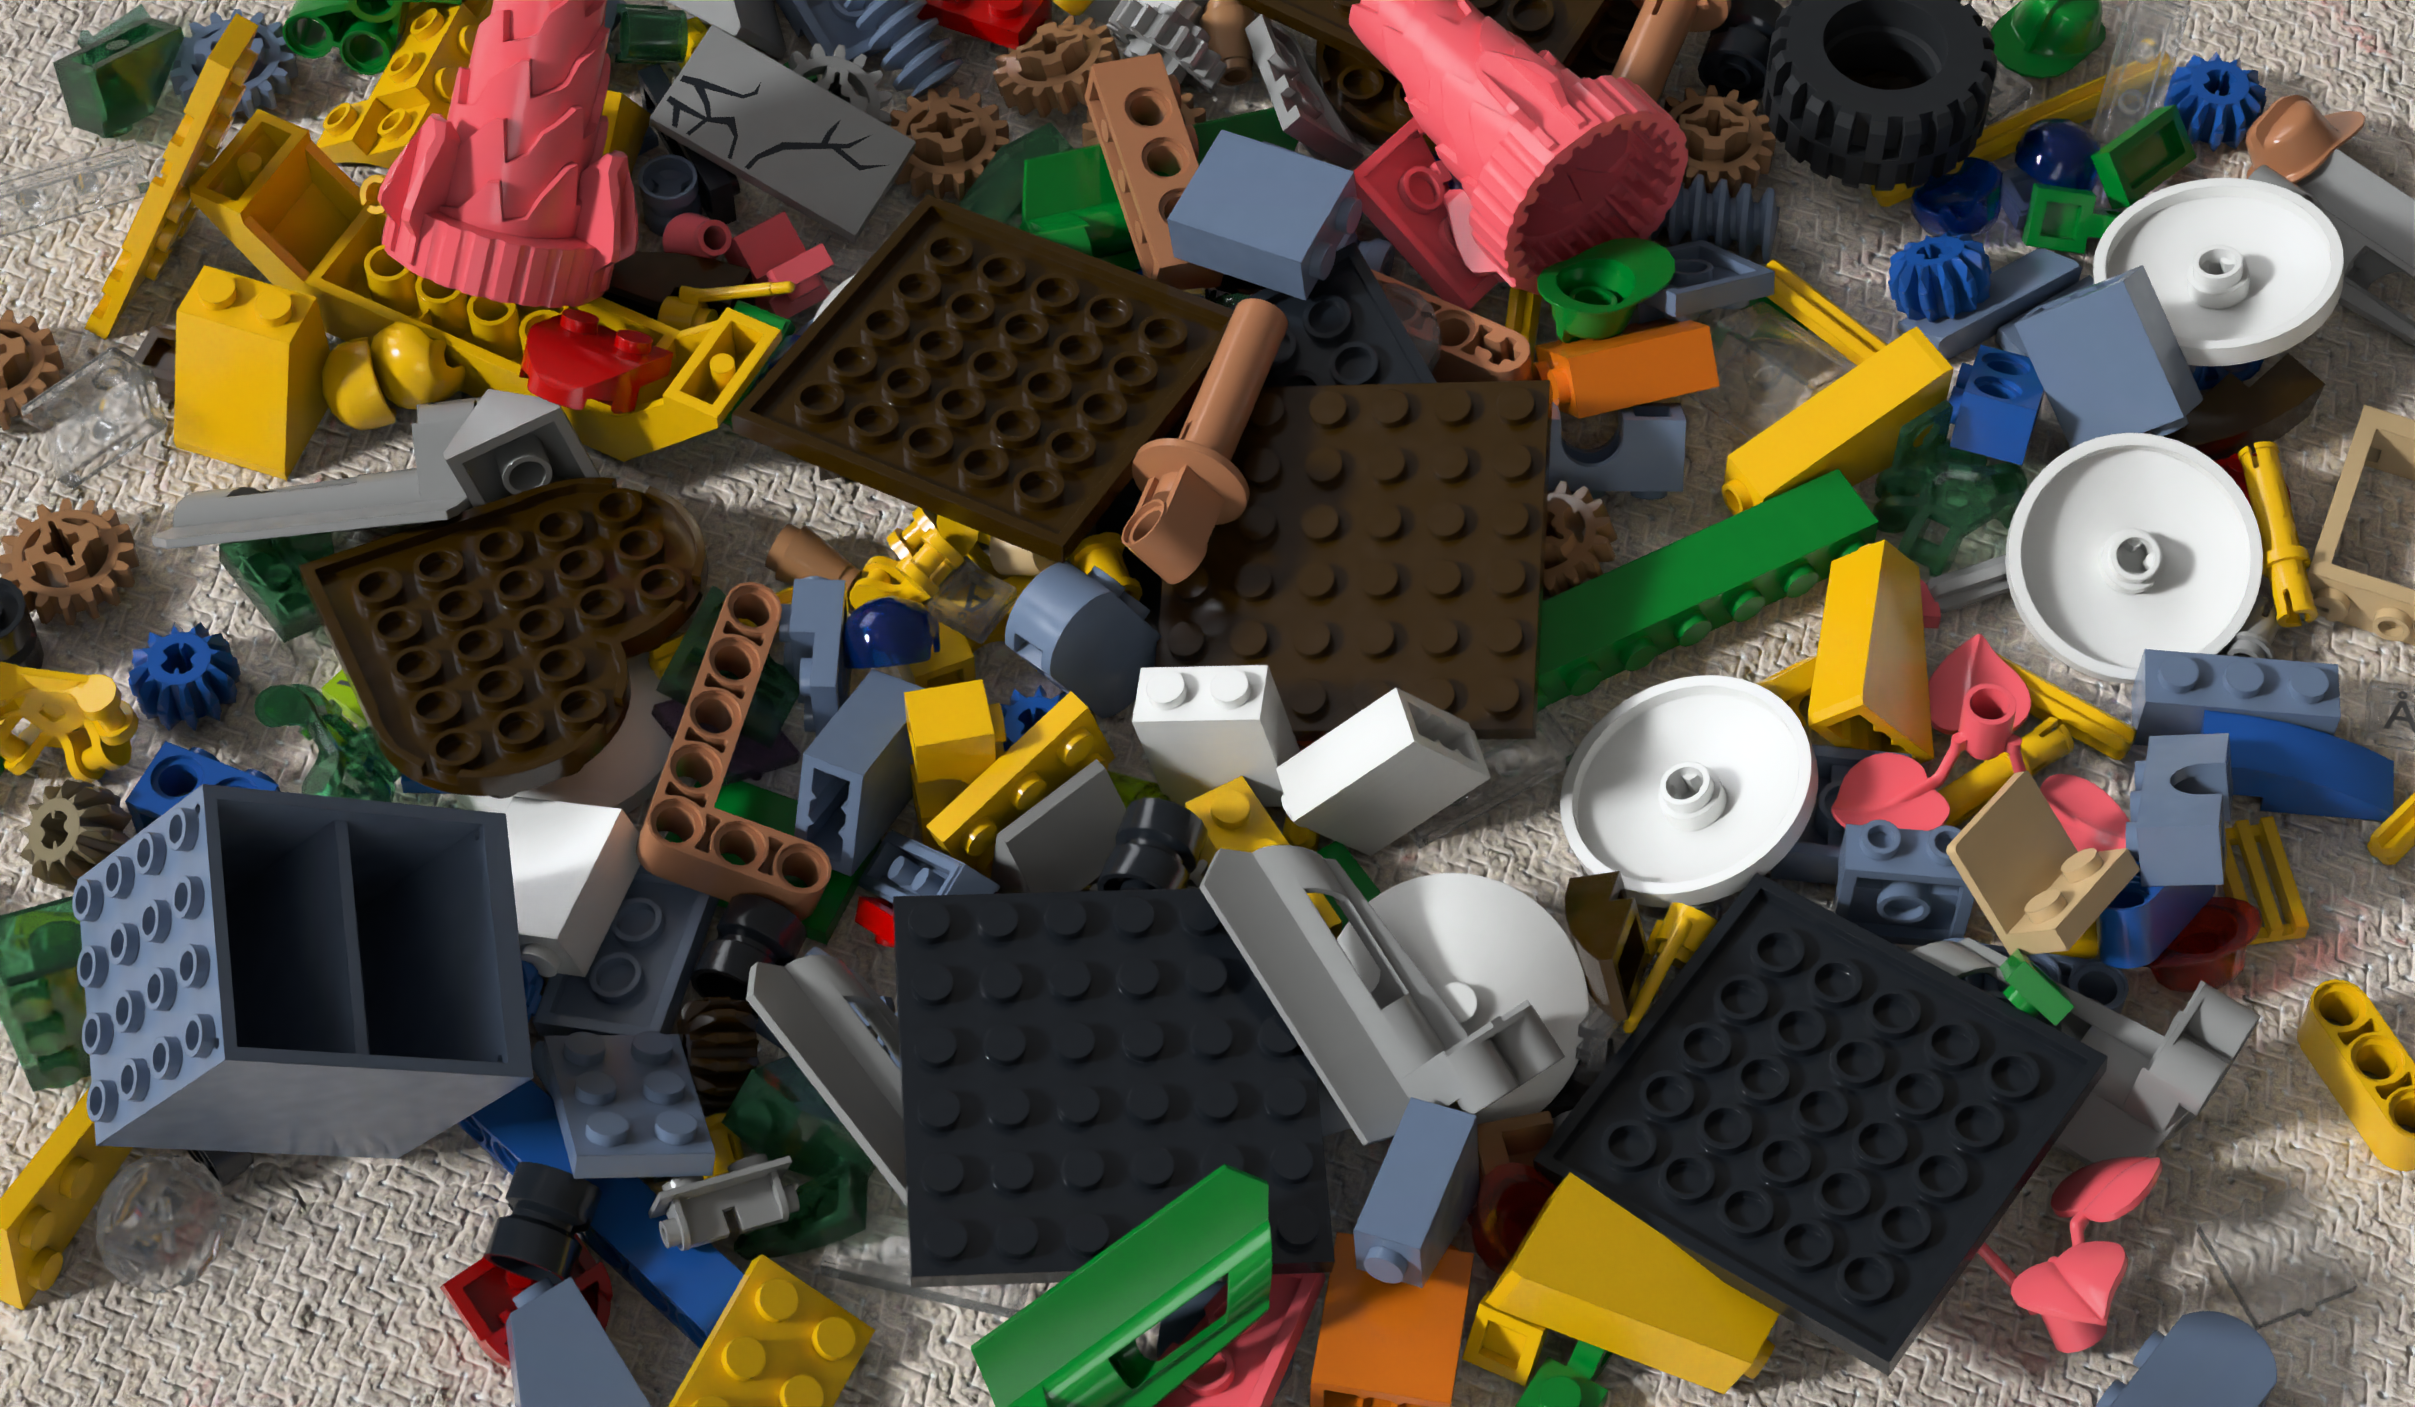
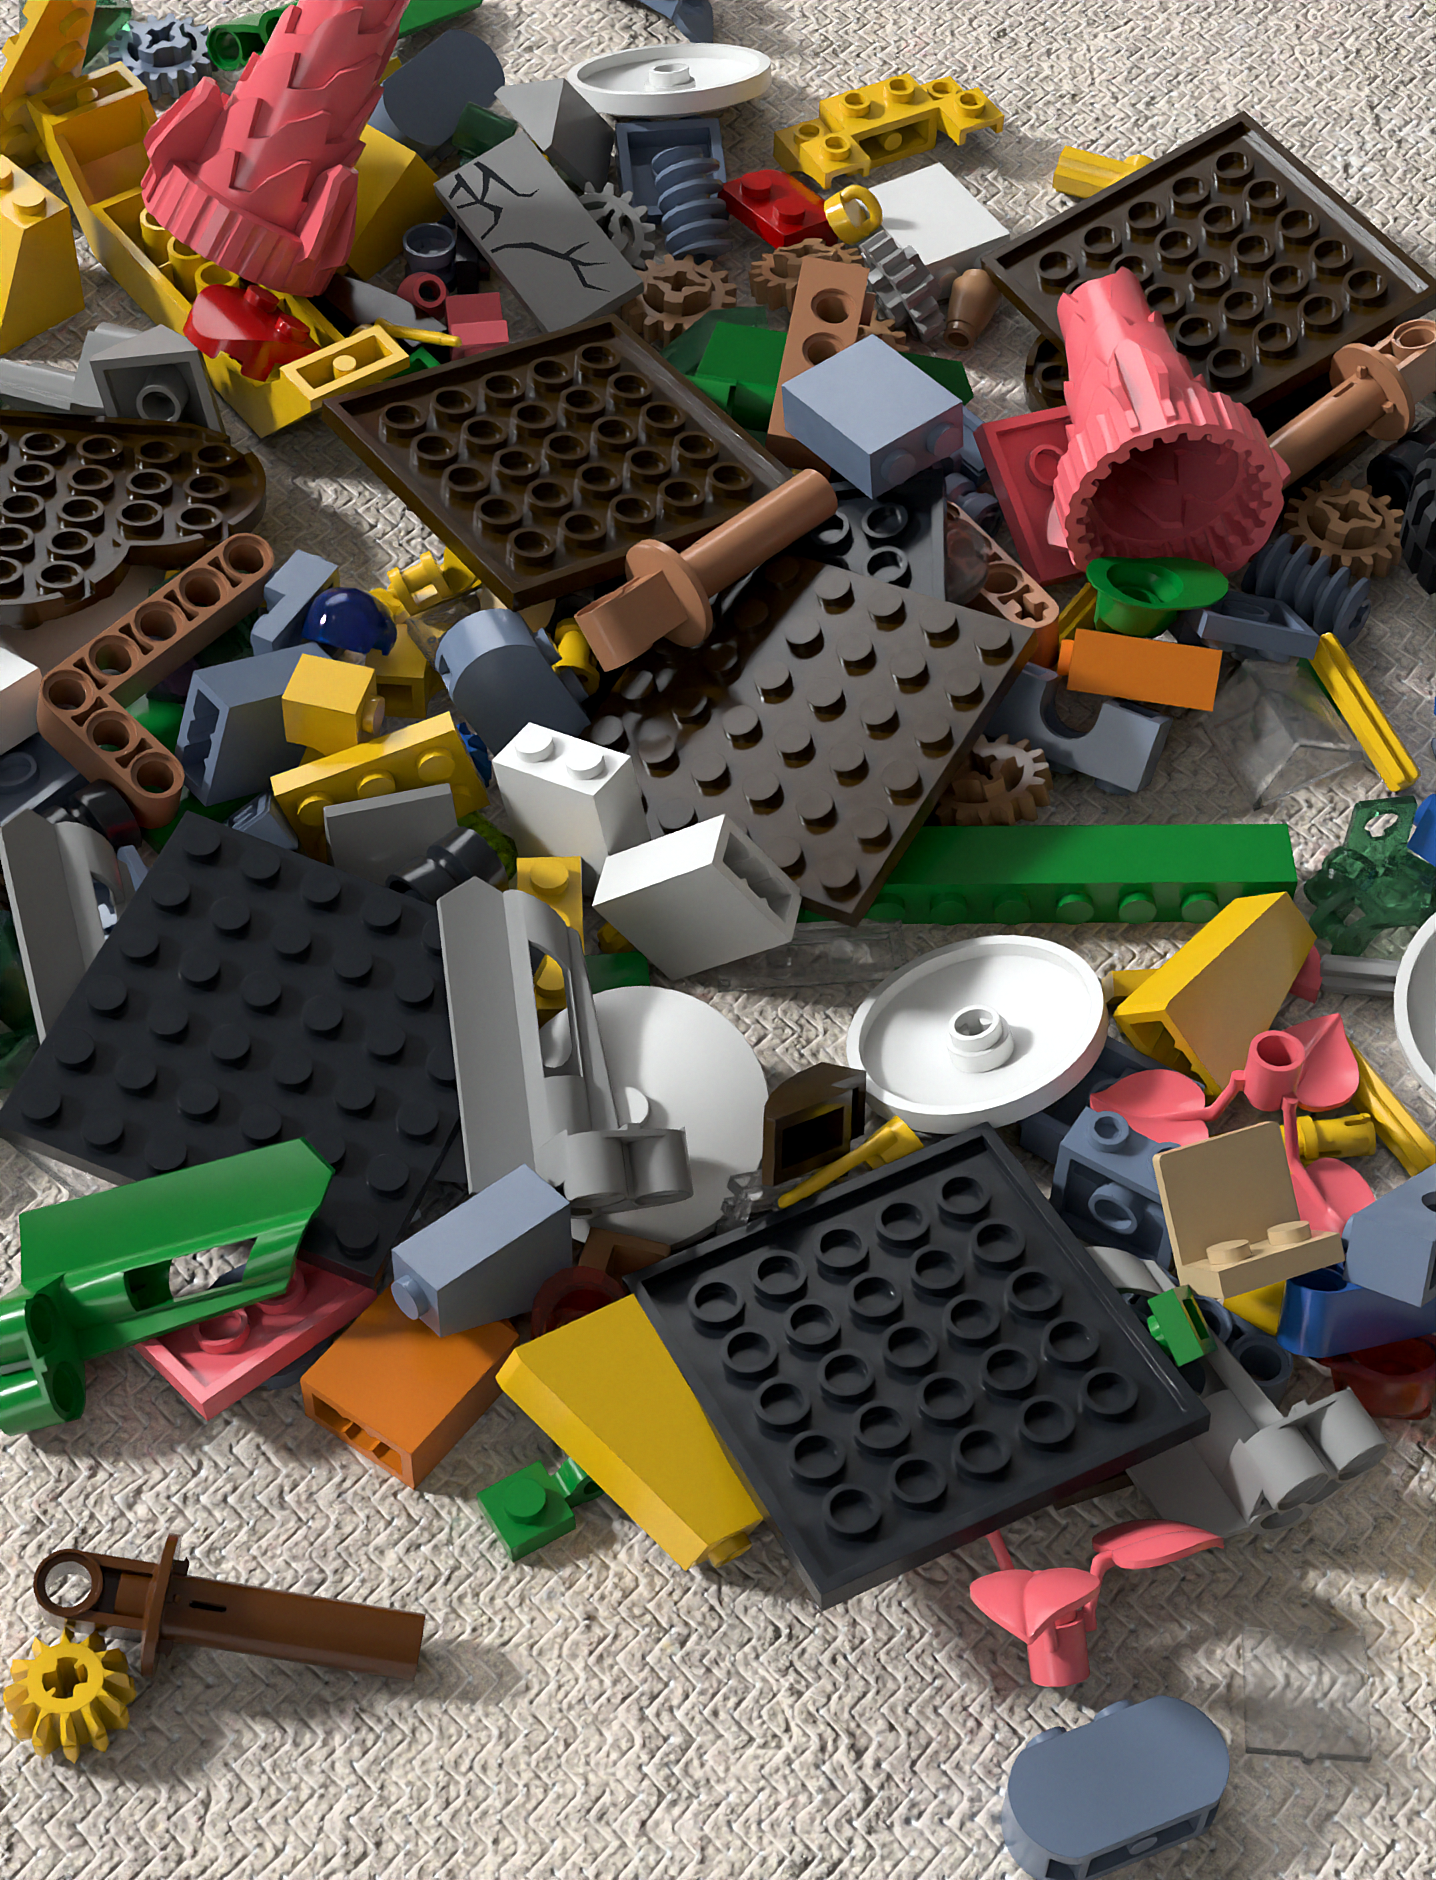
camera: 25 degrees right, 5 degrees down
yellow hair [321,337,397,430] -> none
yellow hair [369,321,466,410] -> none
medium nougat cone [765,523,862,601] -> none
light grey wing [1245,14,1364,169] -> none
yellow tile [1462,1290,1548,1387] -> none
yellow slope [1721,327,1954,515] -> none

